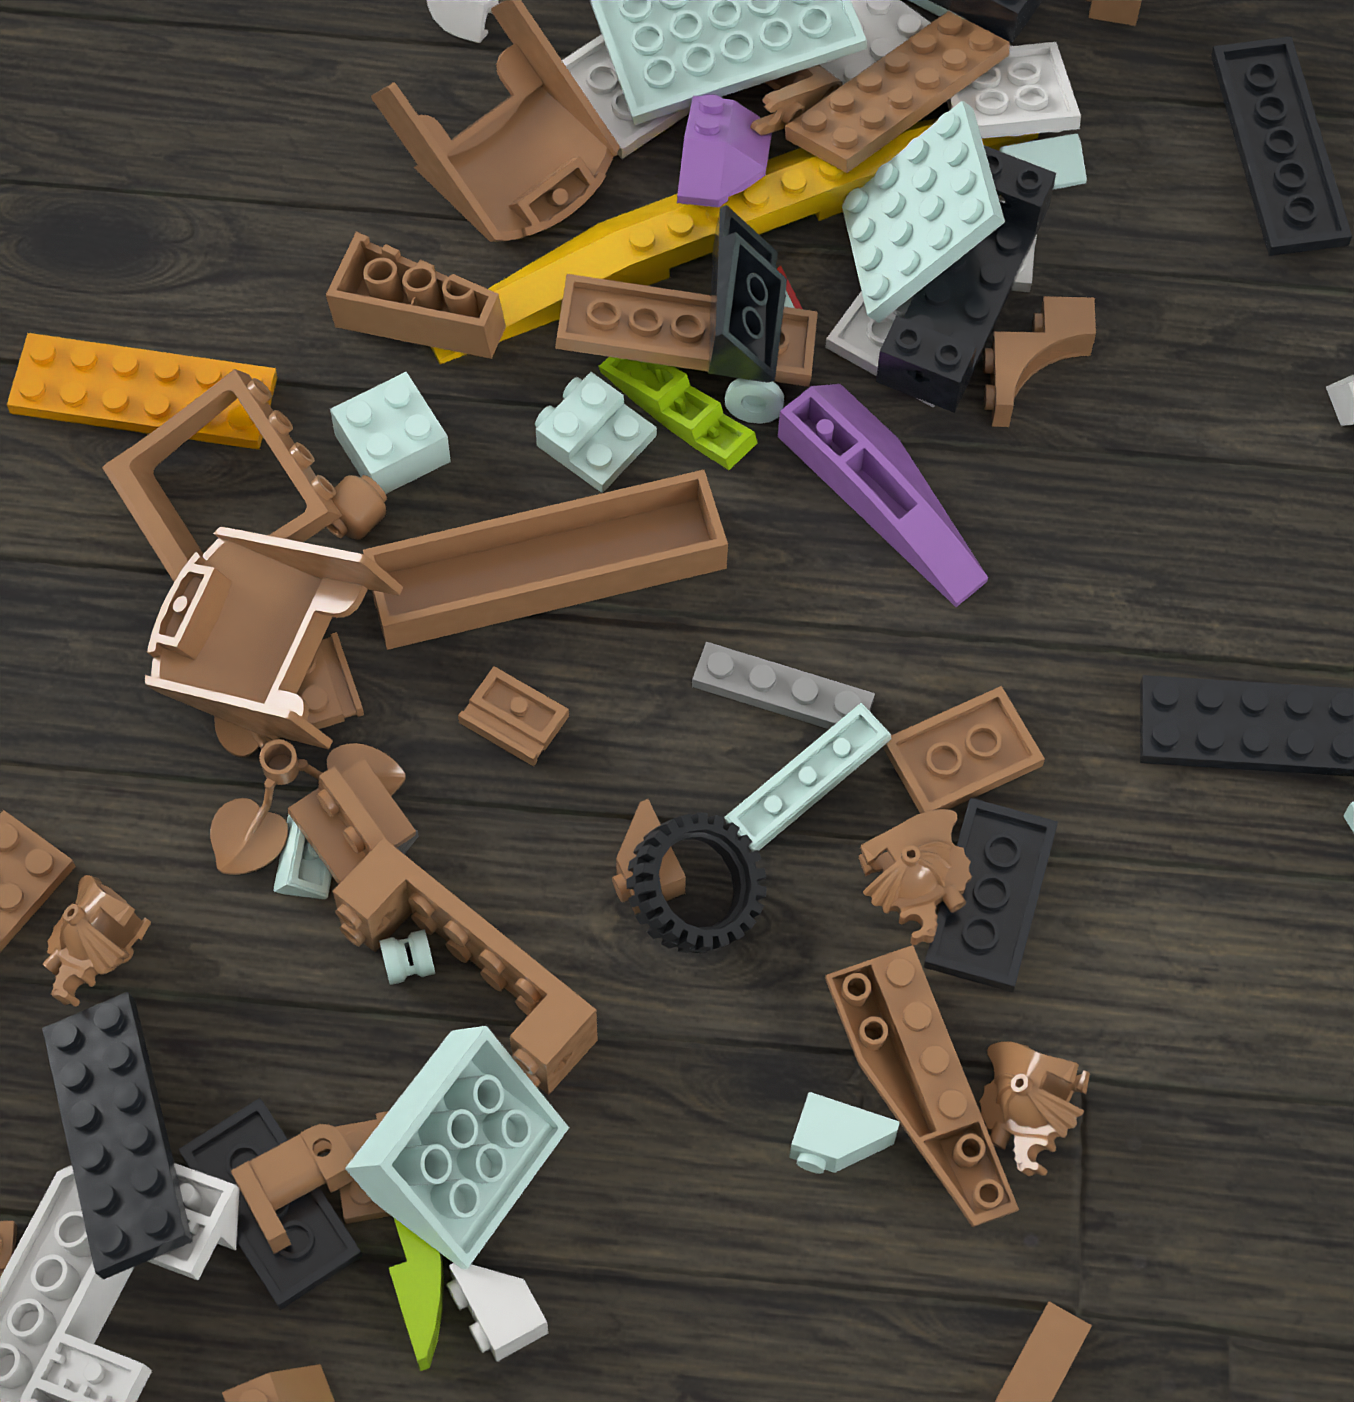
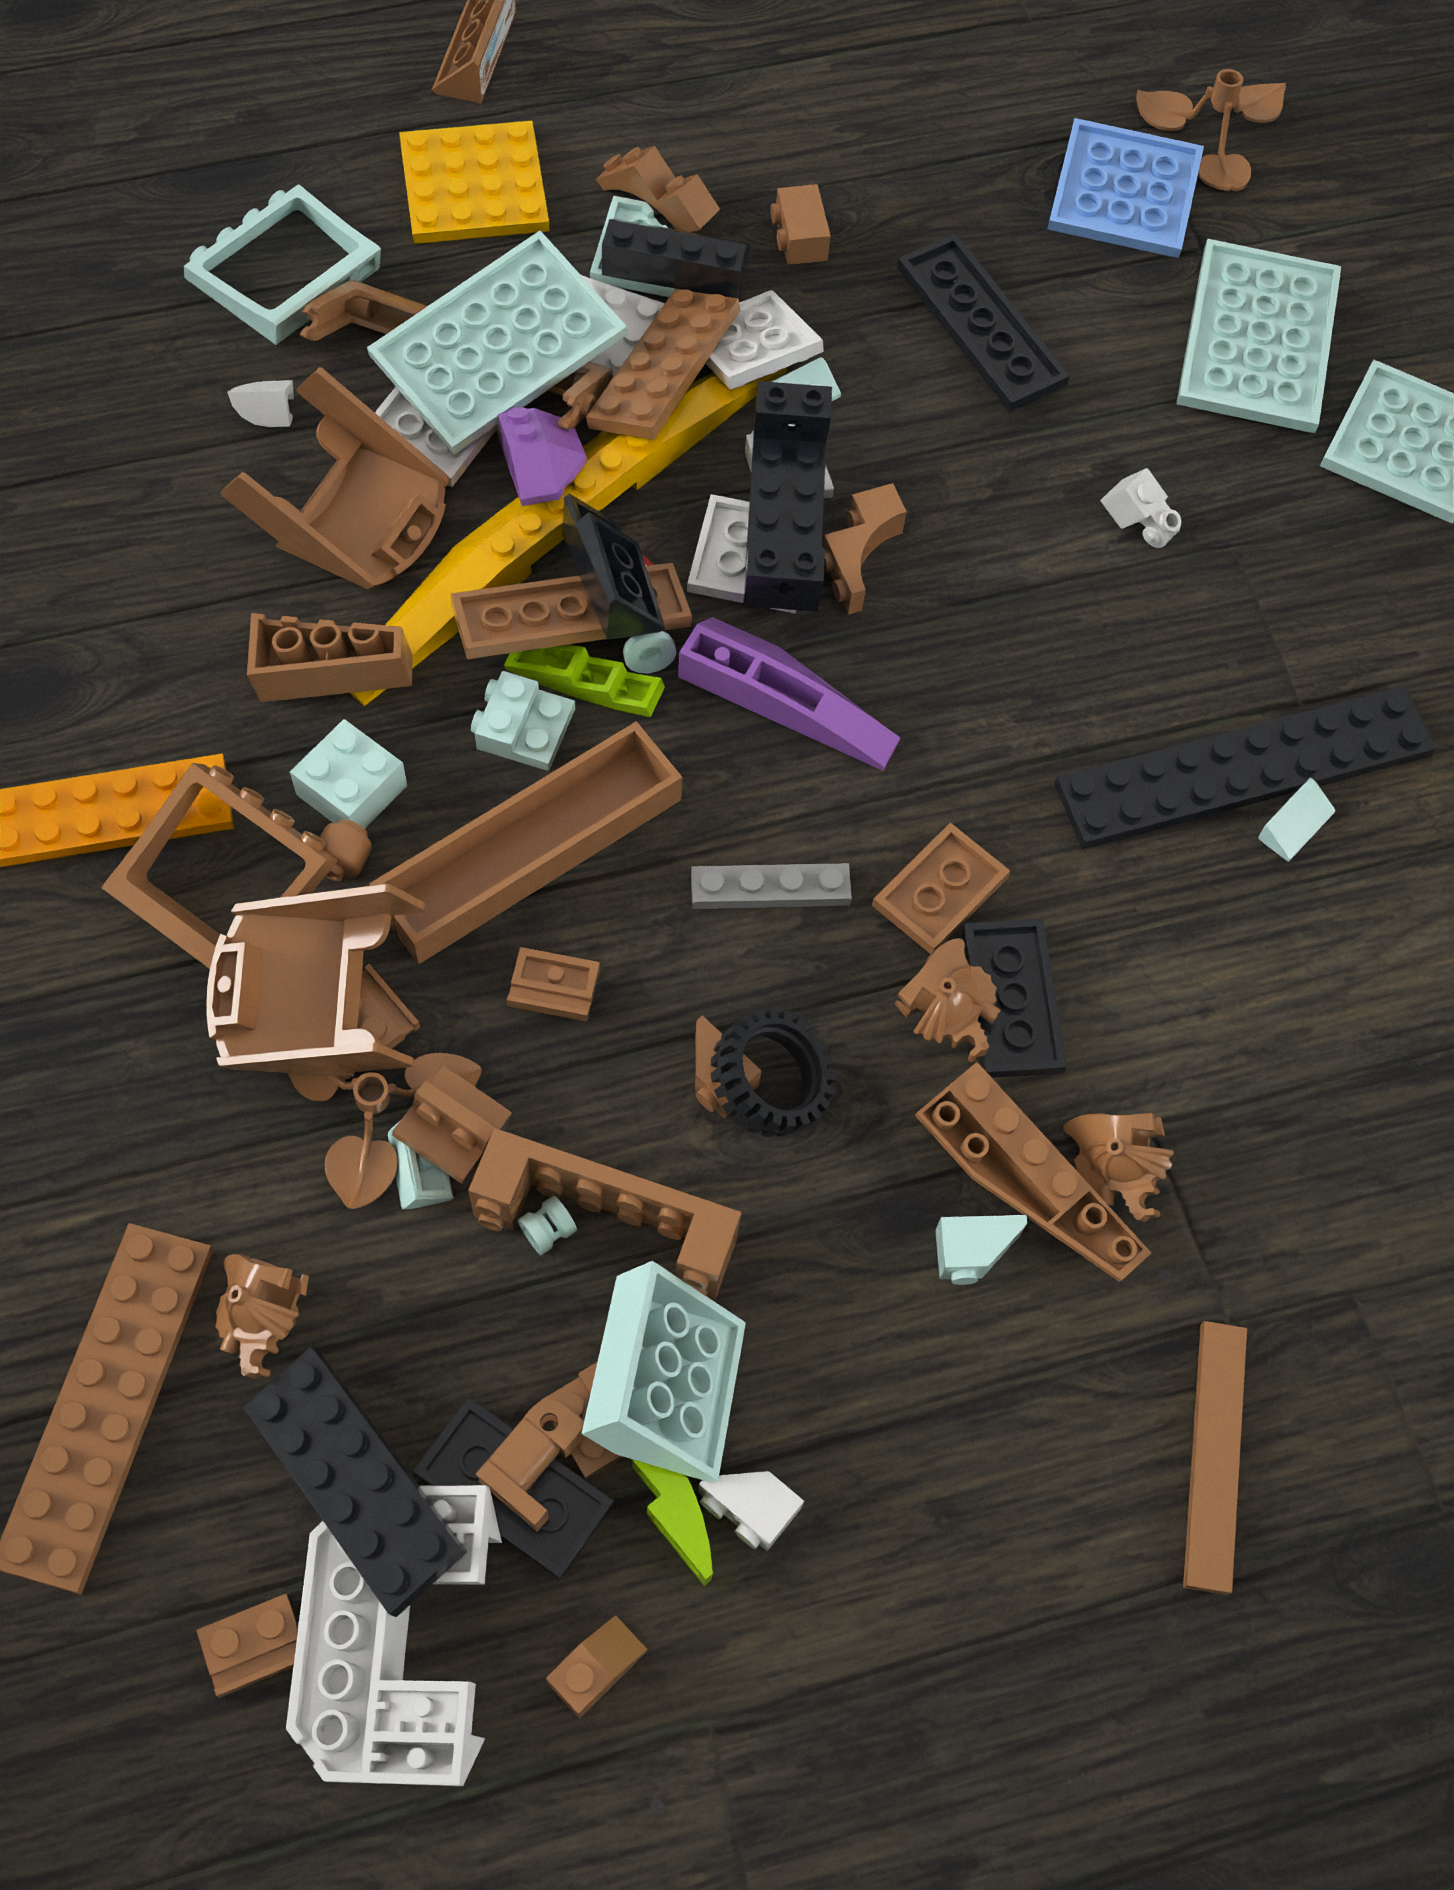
camera: 25 degrees left, 0 degrees up
light aqua tile [724,703,891,852] -> none
light aqua plate [842,101,1005,323] -> none

